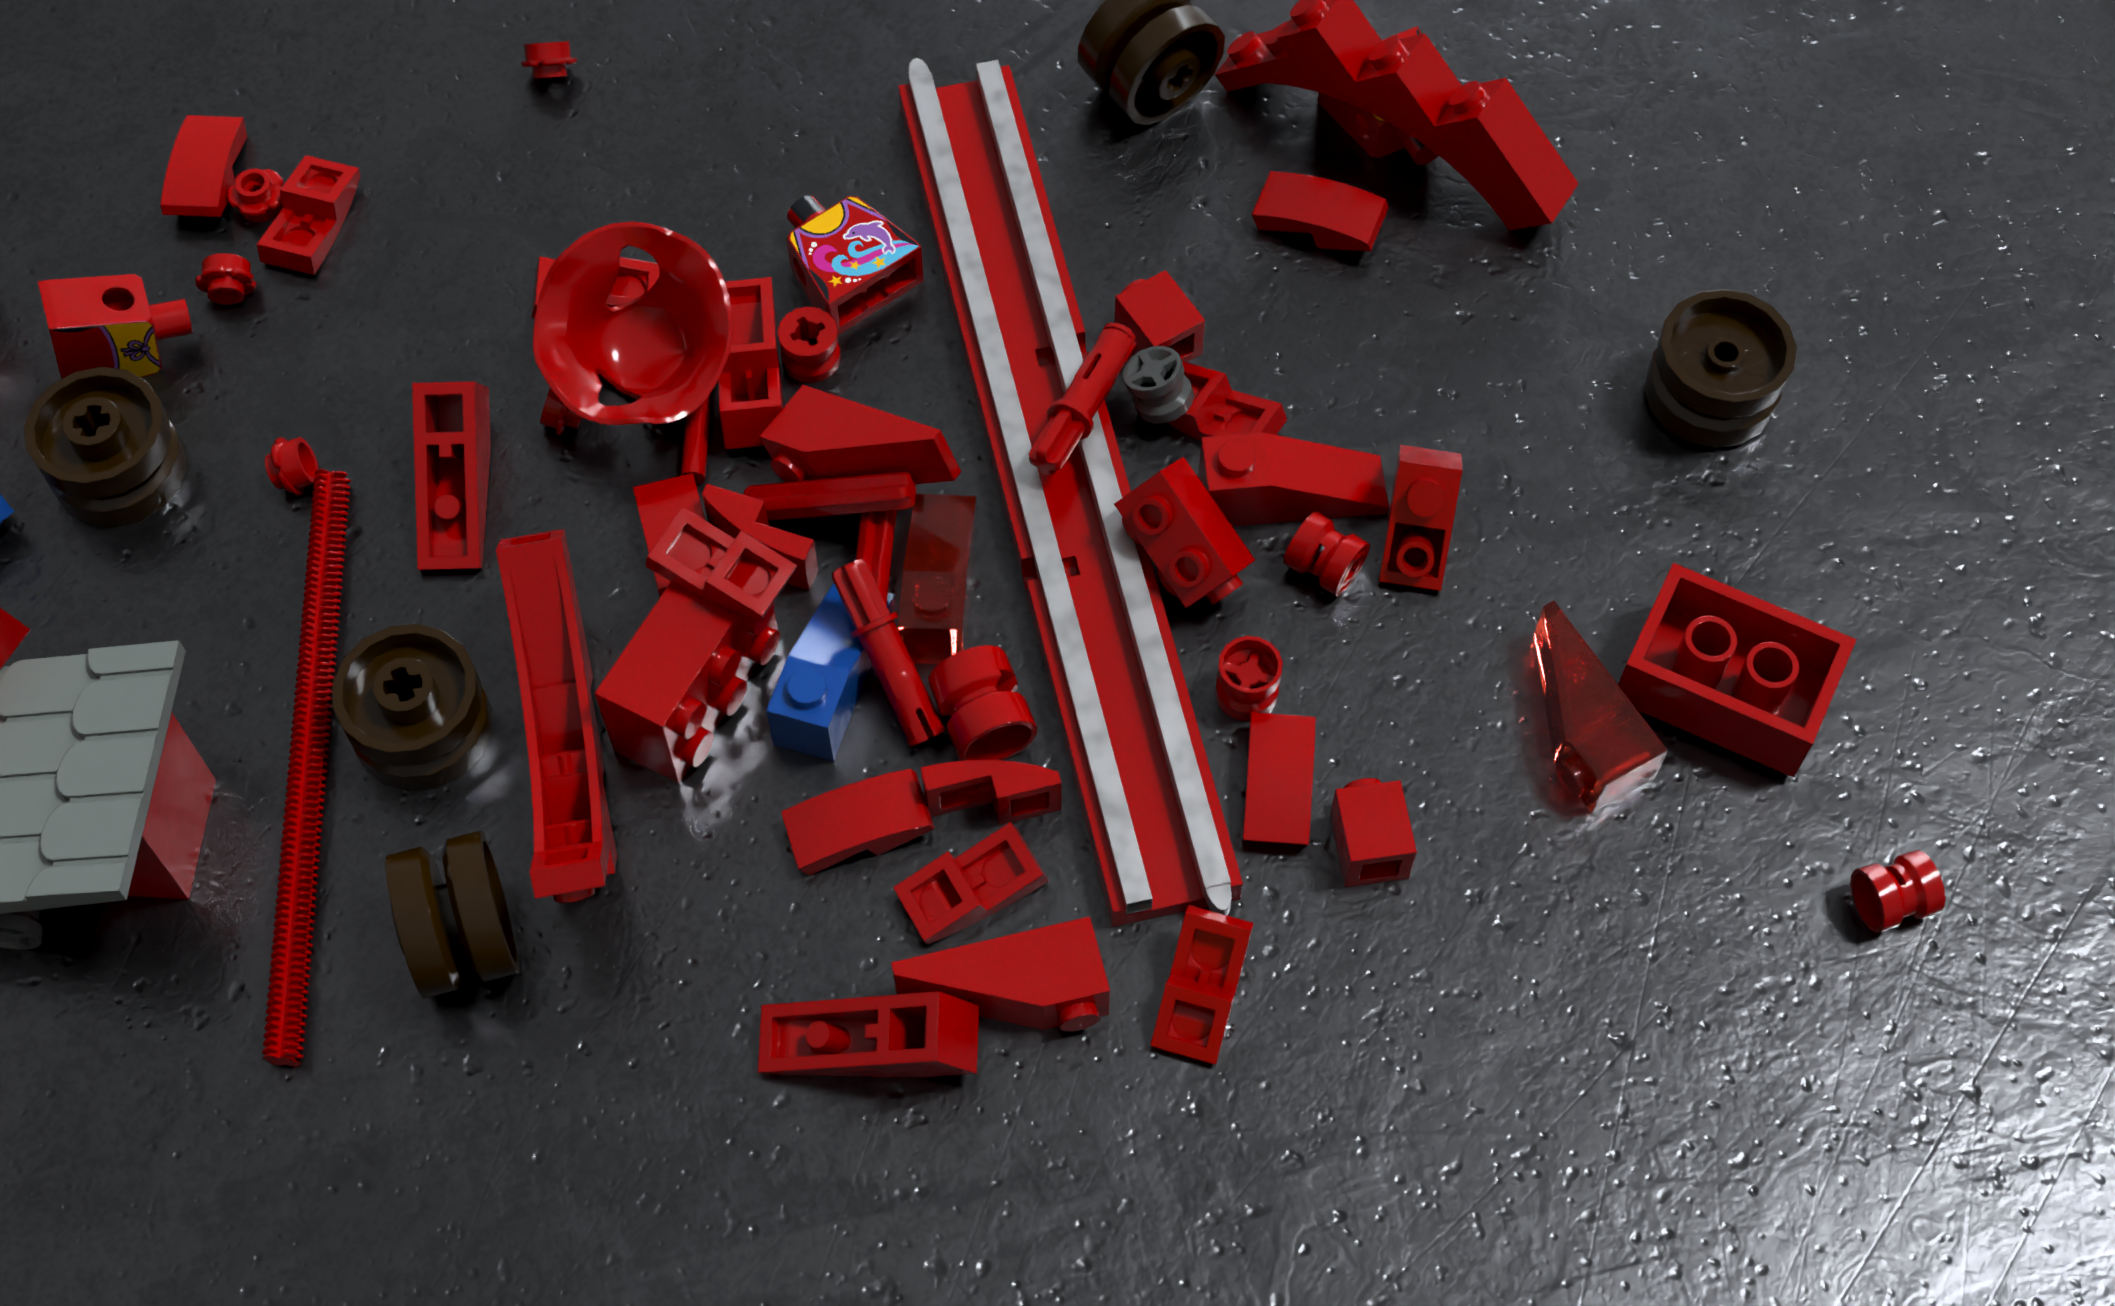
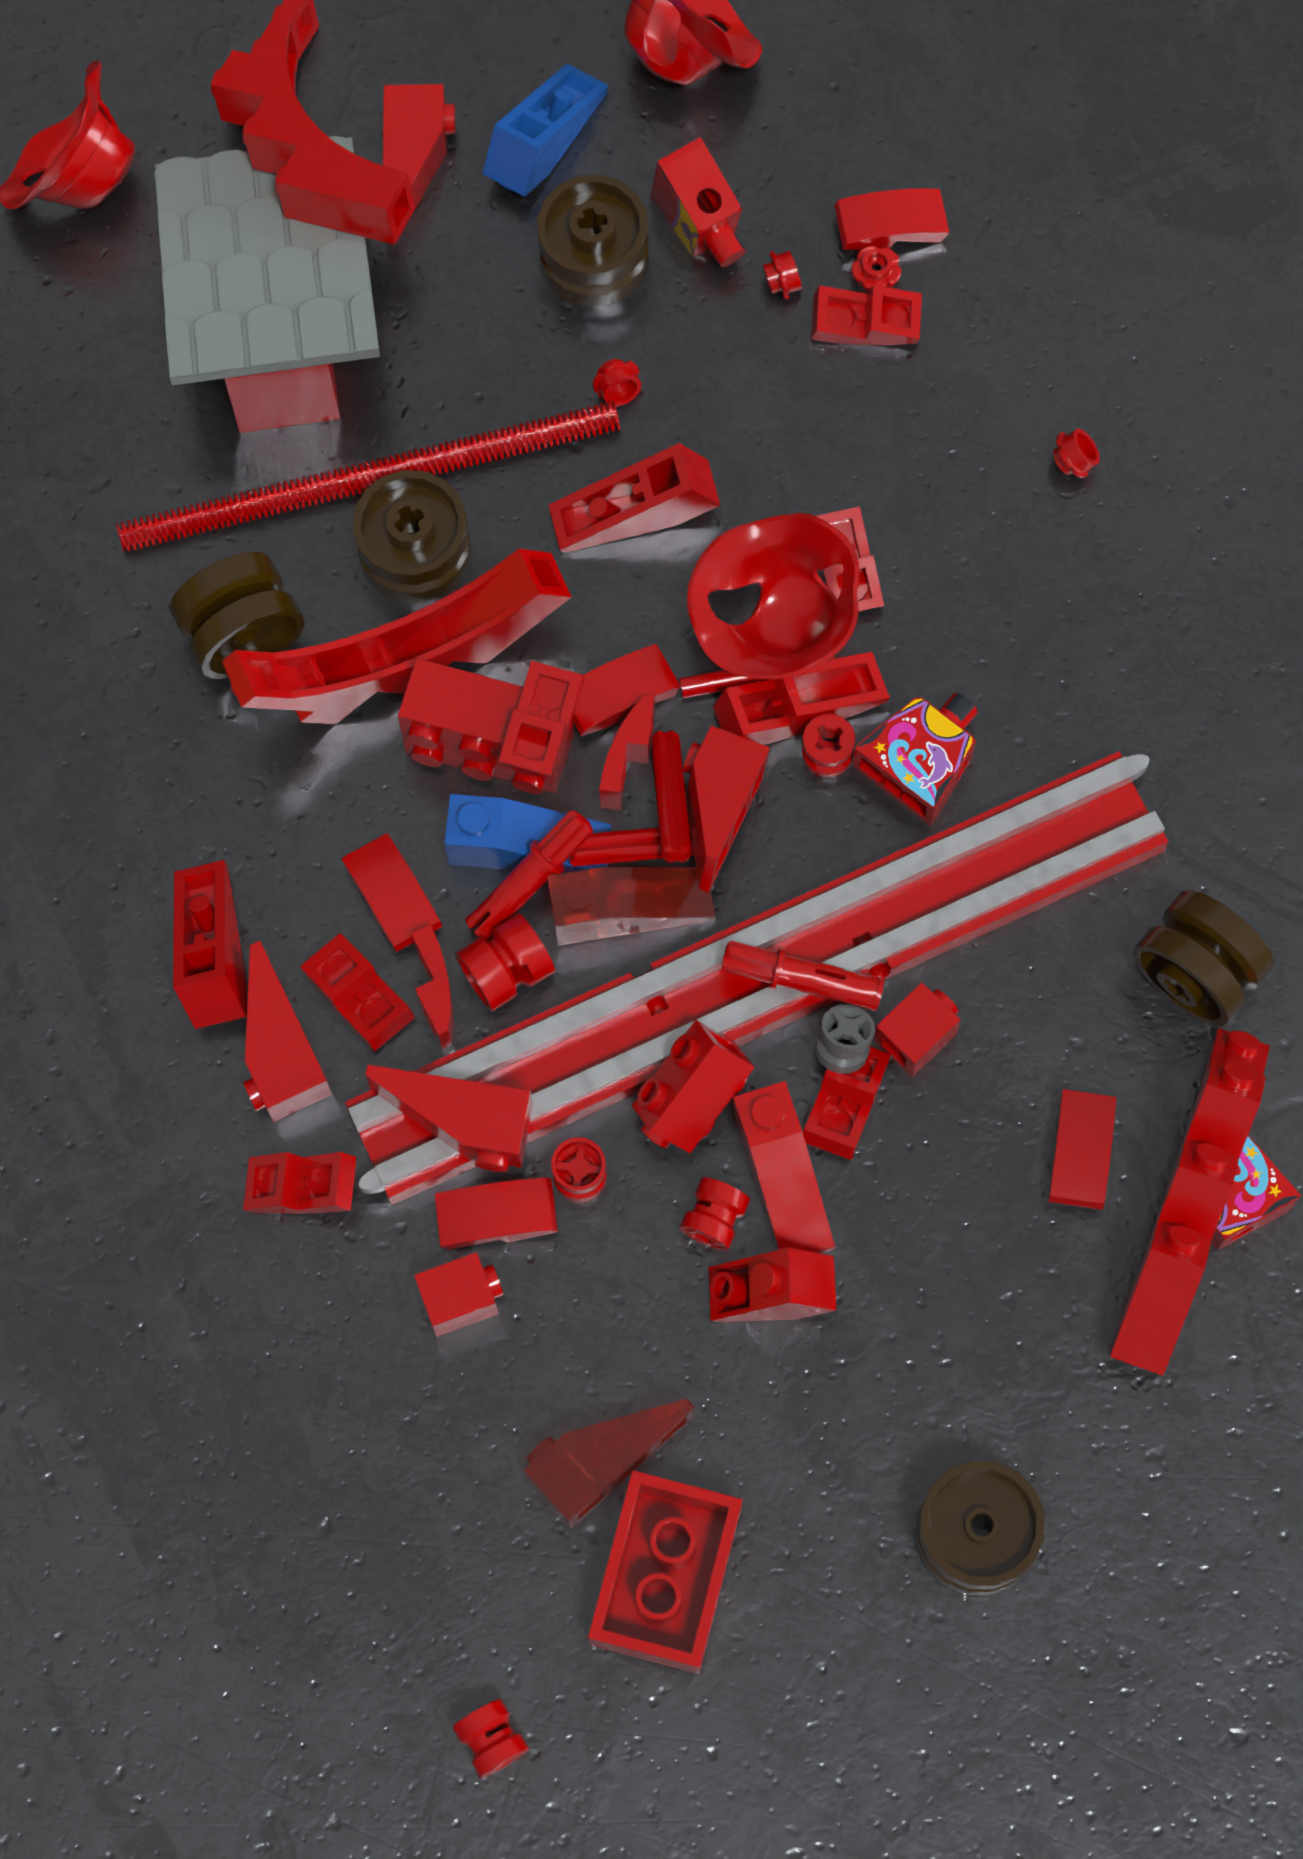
camera: 80 degrees right, 10 degrees up
none -> red slope [365,1064,533,1172]

